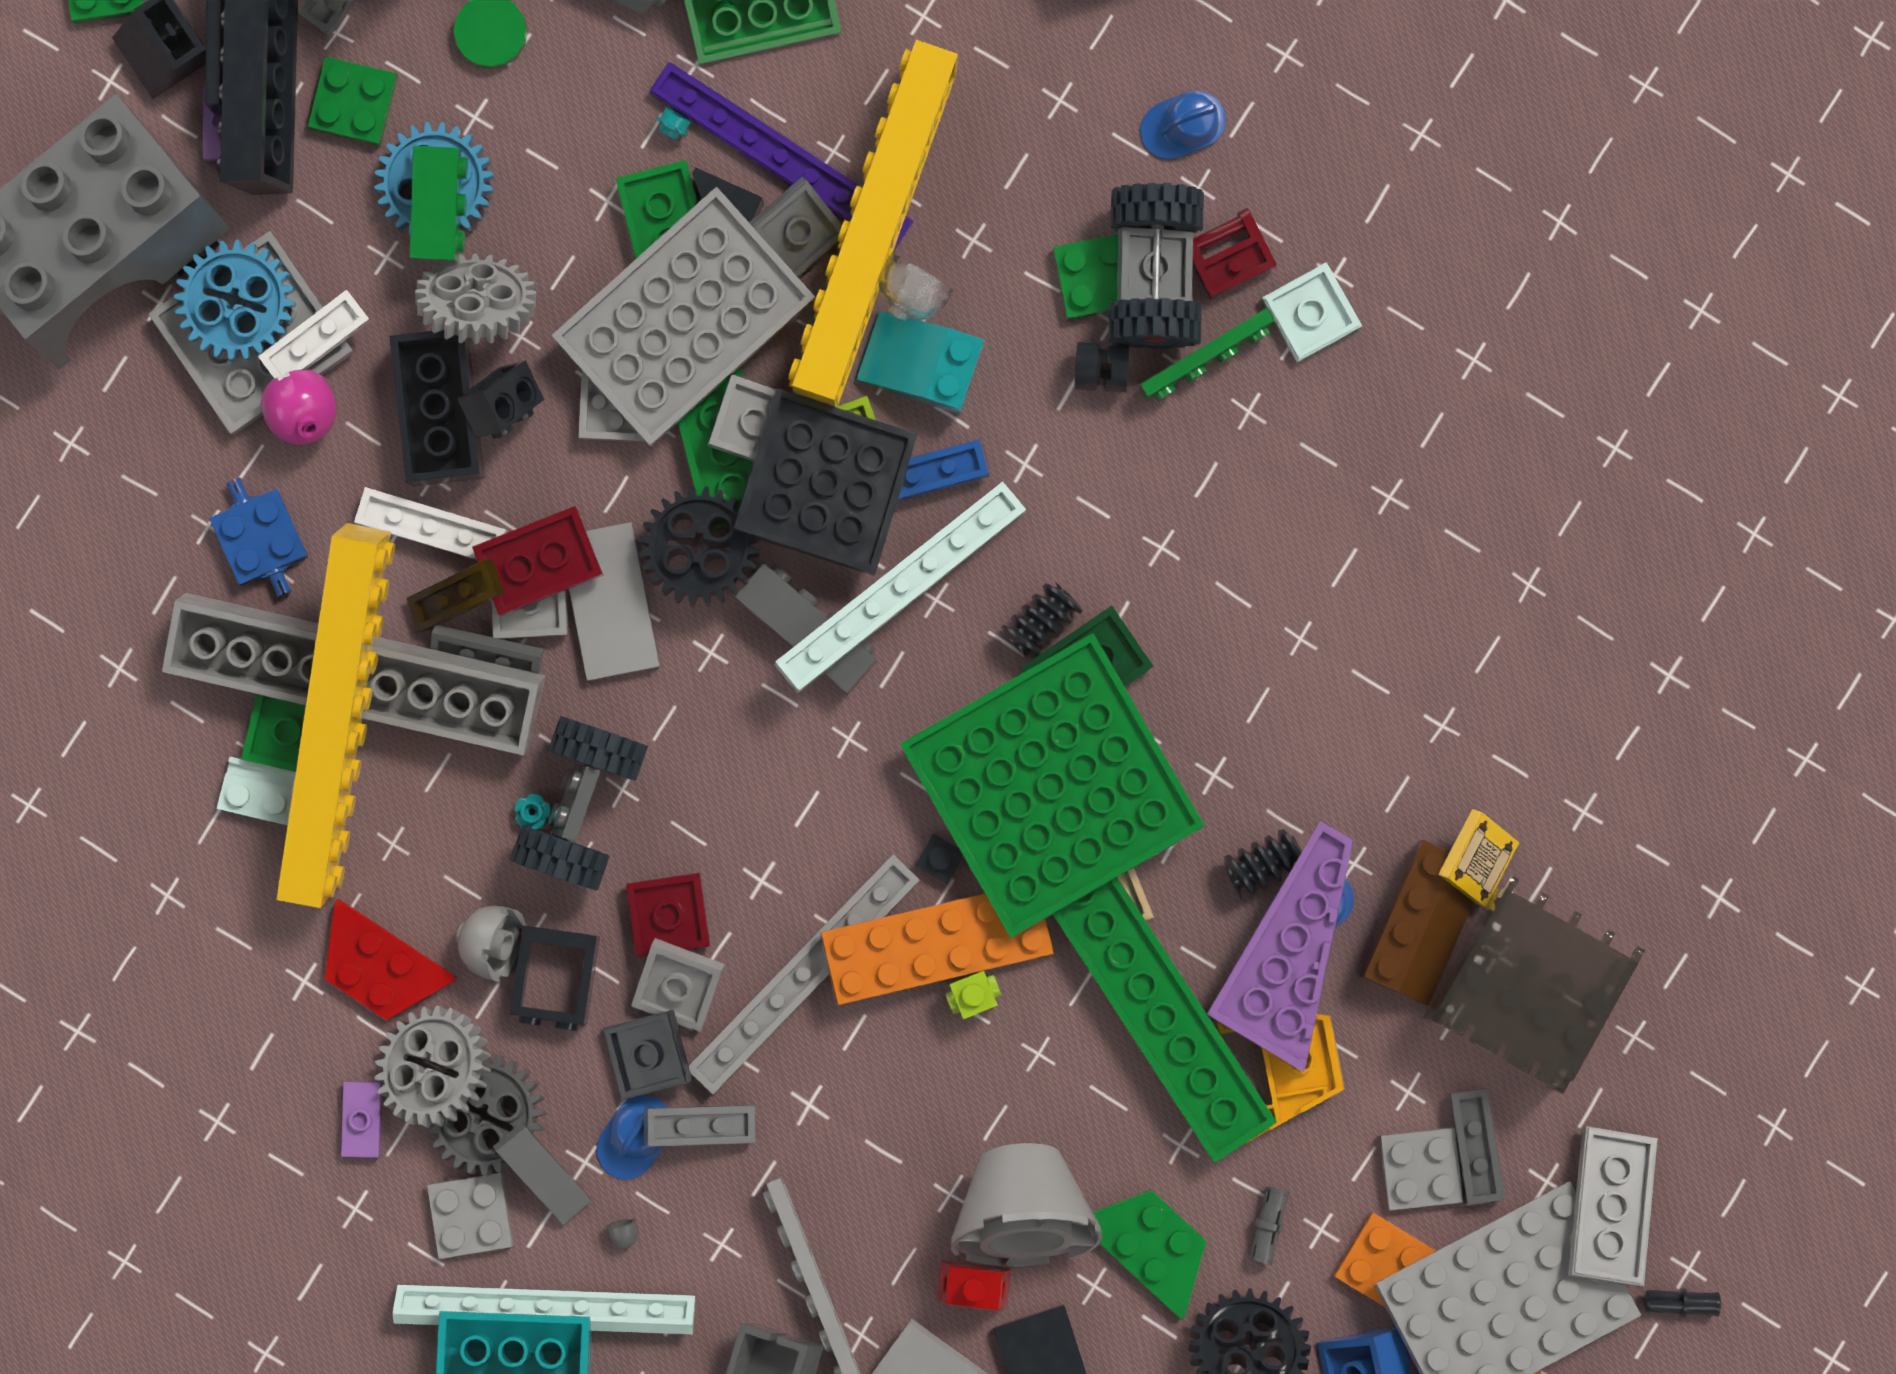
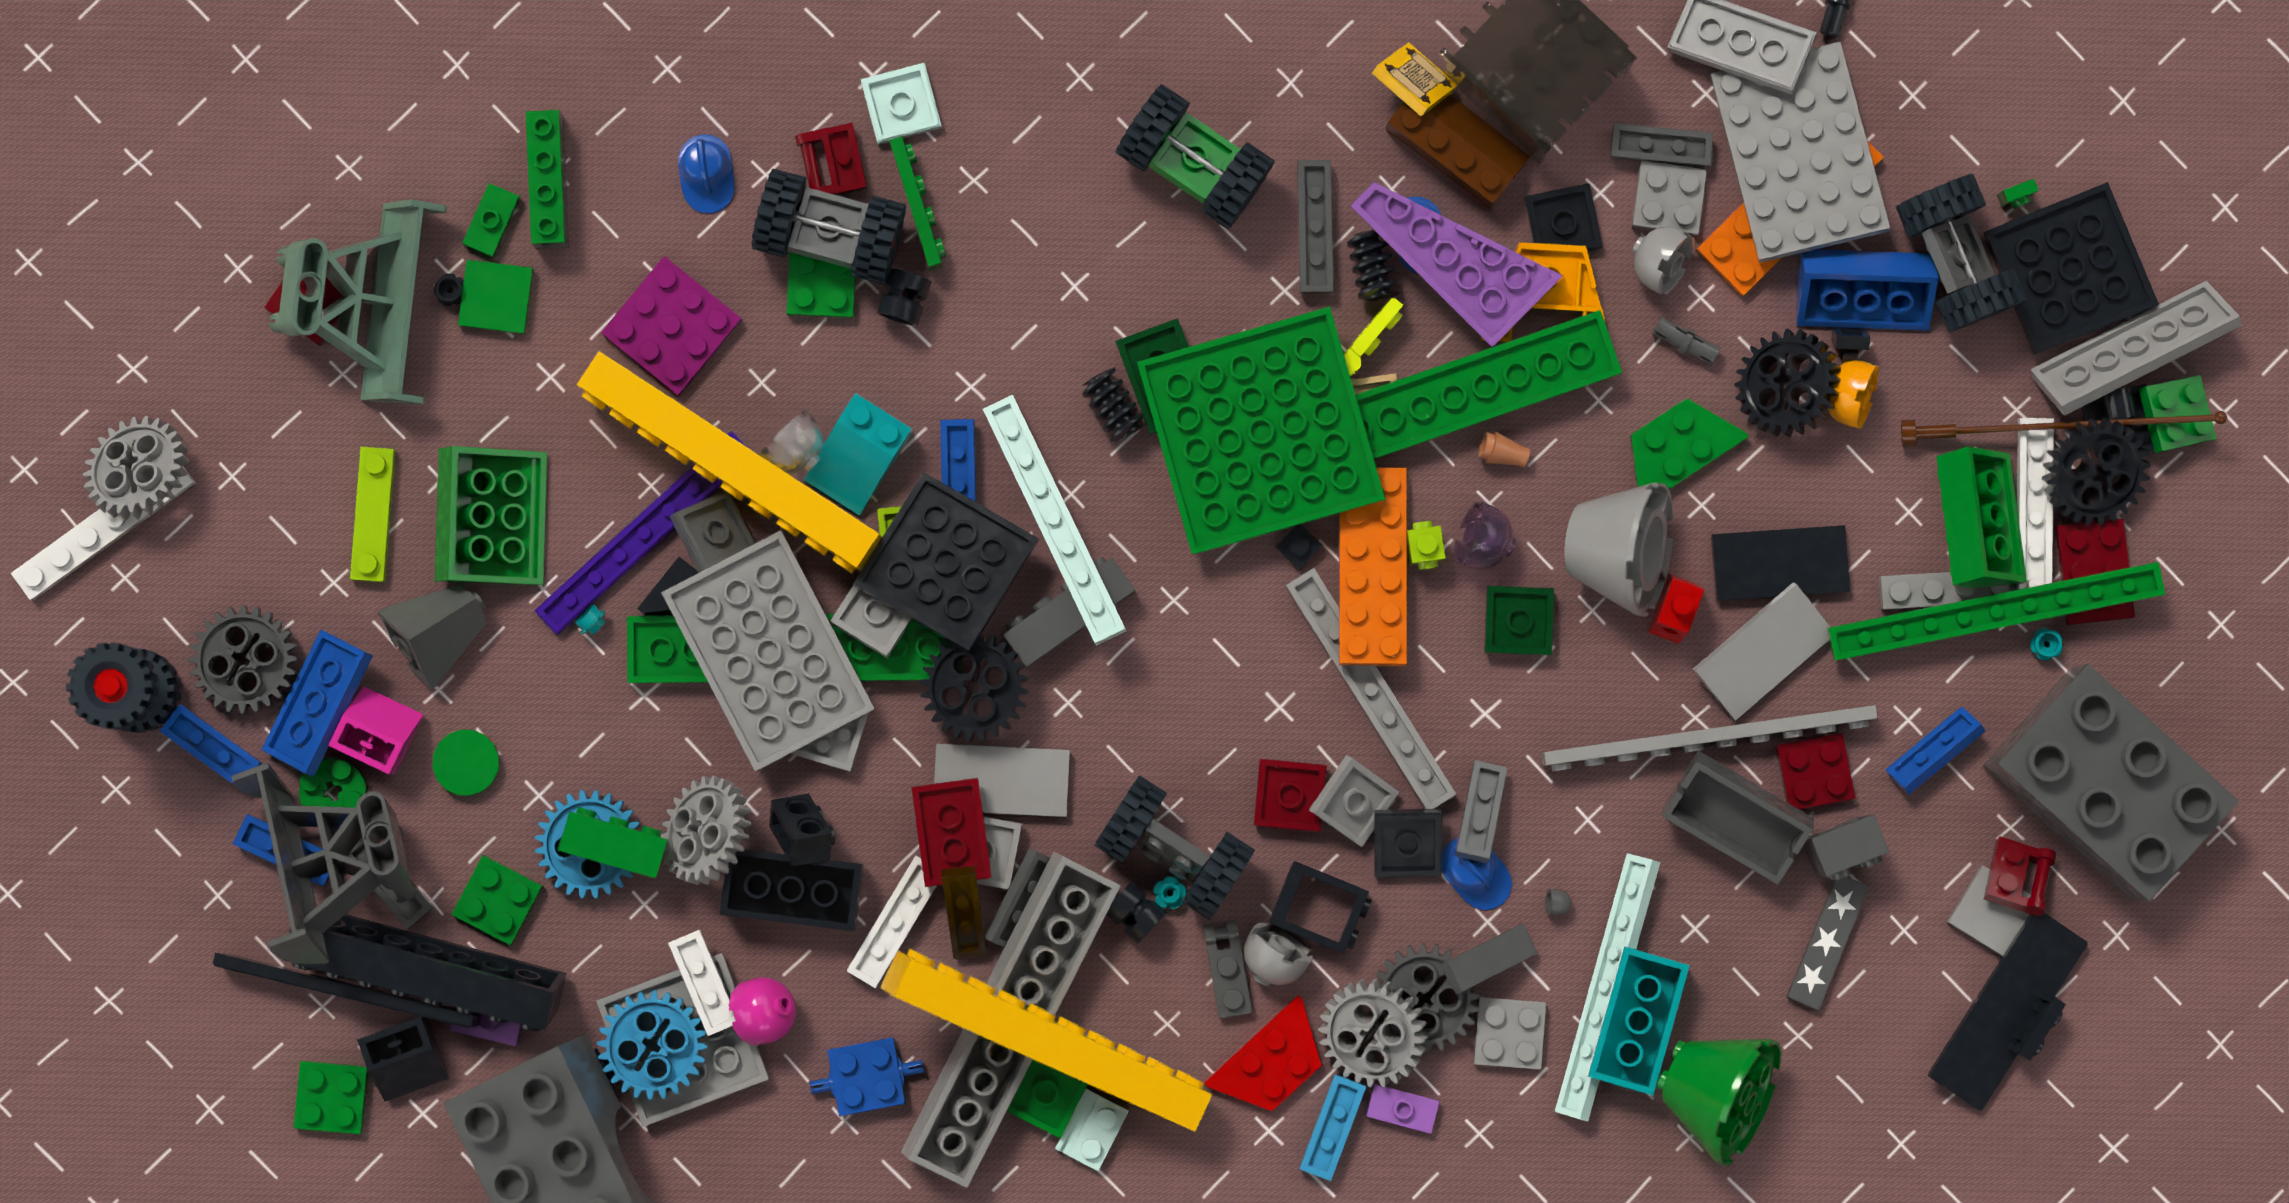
camera: 85 degrees left, 0 degrees up
none -> magenta plate [601,256,742,396]
none -> black wheel [1106,881,1166,944]
none -> plate [1115,84,1275,230]
none -> dark grey plate [1203,920,1252,1018]
none -> dark grey plate [1297,160,1334,294]
none -> dark azure plate [1299,1074,1366,1181]
none -> neon yellow hinge [1344,298,1403,376]
none -> clear purple cylinder [1454,502,1515,570]
none -> nougat cone [1478,431,1530,467]
none -> dark green plate [1484,586,1554,656]
none -> black tile [1524,183,1603,252]
none -> light grey cylinder [1632,227,1695,295]

